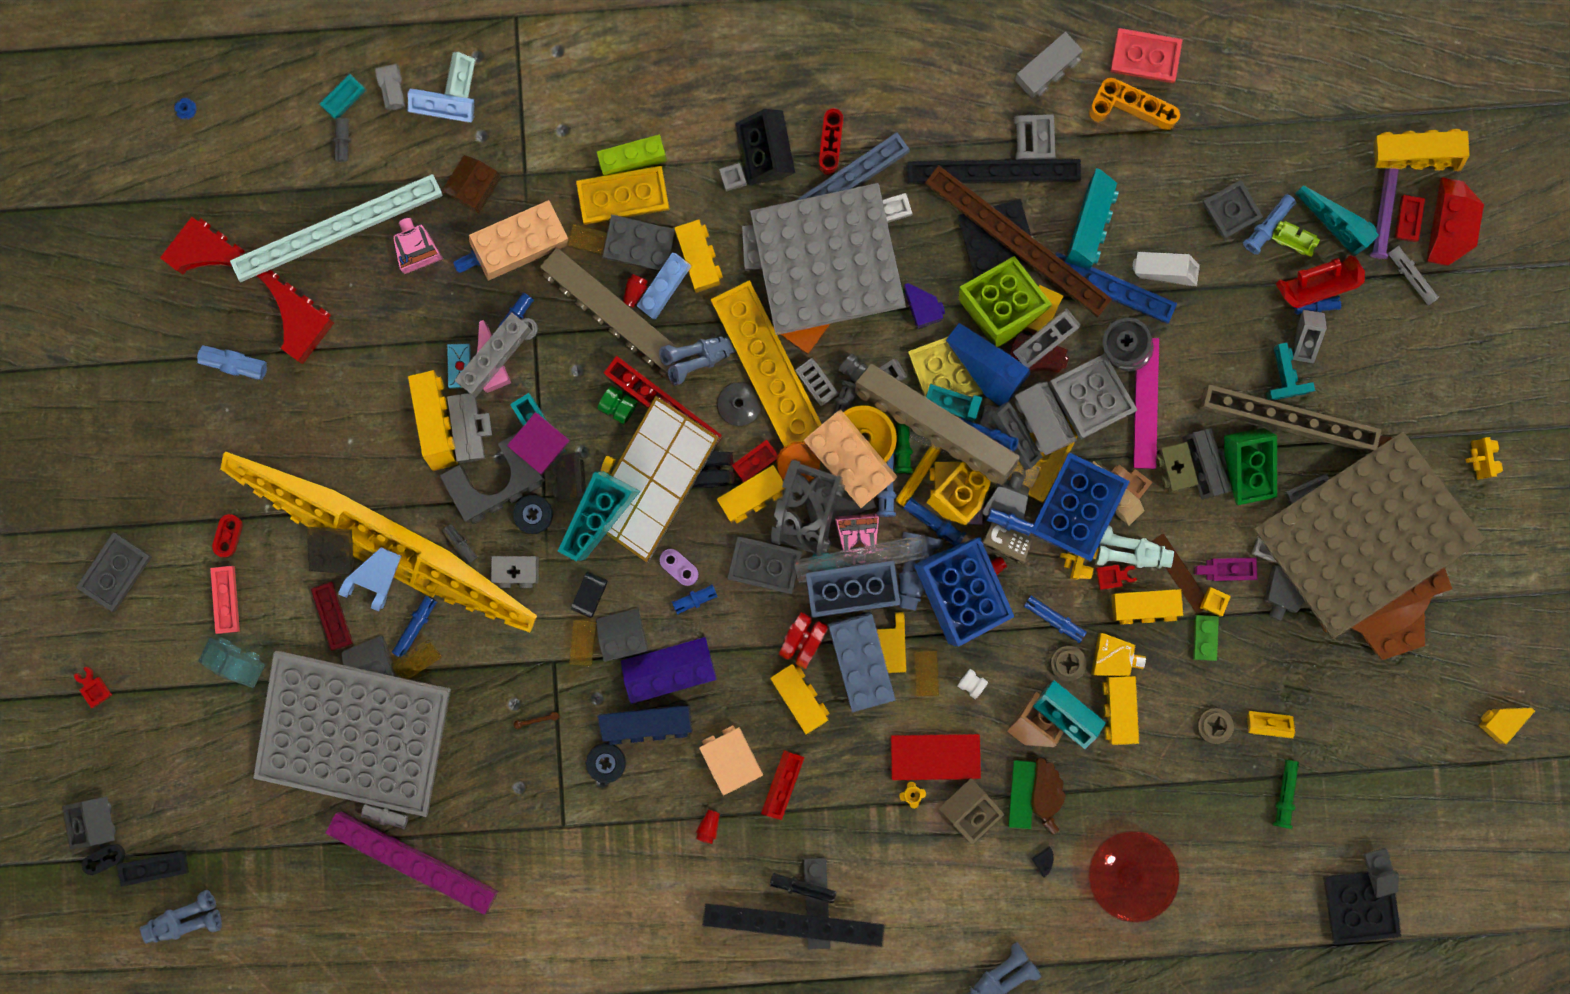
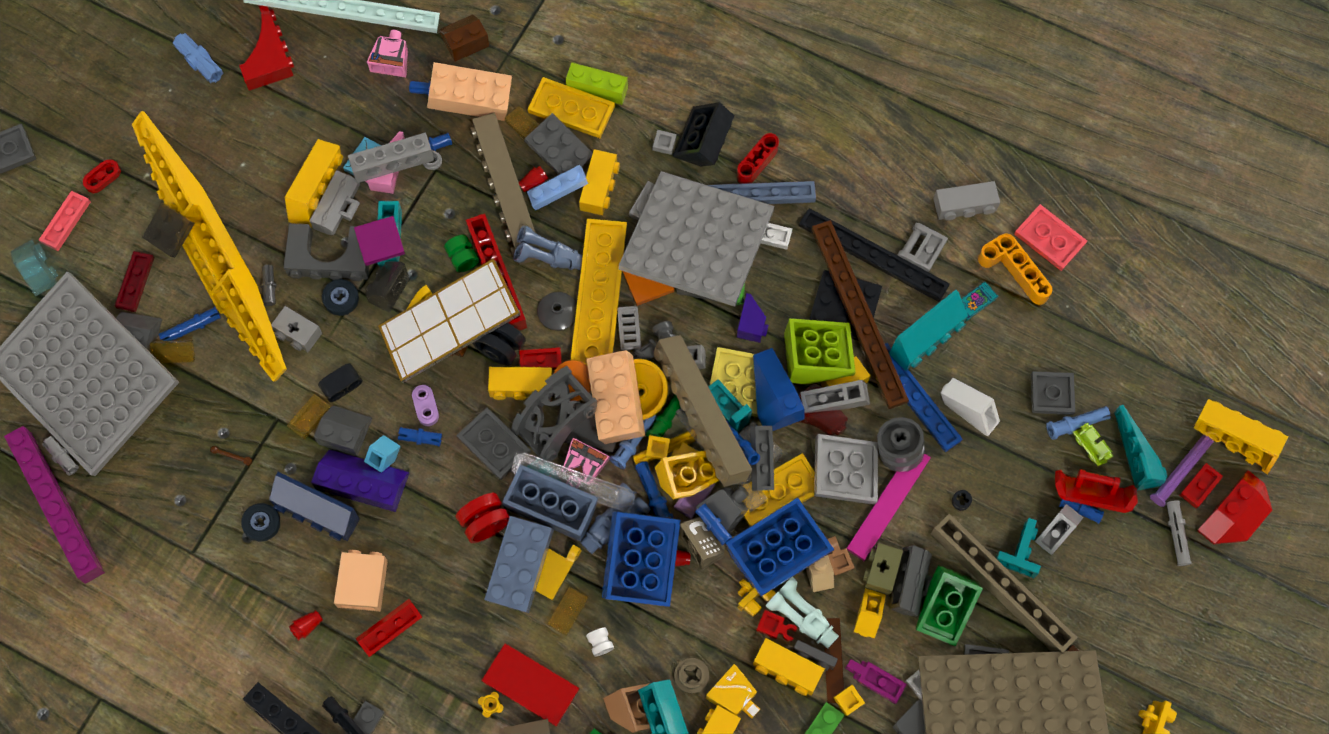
camera: 25 degrees right, 15 degrees down
light blue flag [339,547,401,611] -> none
teal wedge [558,471,641,561] -> none
yellow brick [770,664,830,734] -> none
light grey slope [1015,382,1077,455] -> none
blue pin [1023,595,1087,643] -> none
none -> medium azure brick [364,435,400,473]
none -> yellow plate [646,435,670,460]
none -> dark grey plate [793,640,838,671]
none -> yellow slope [854,588,886,638]
none -> black bush [952,490,972,511]
none -> tile [962,282,998,322]

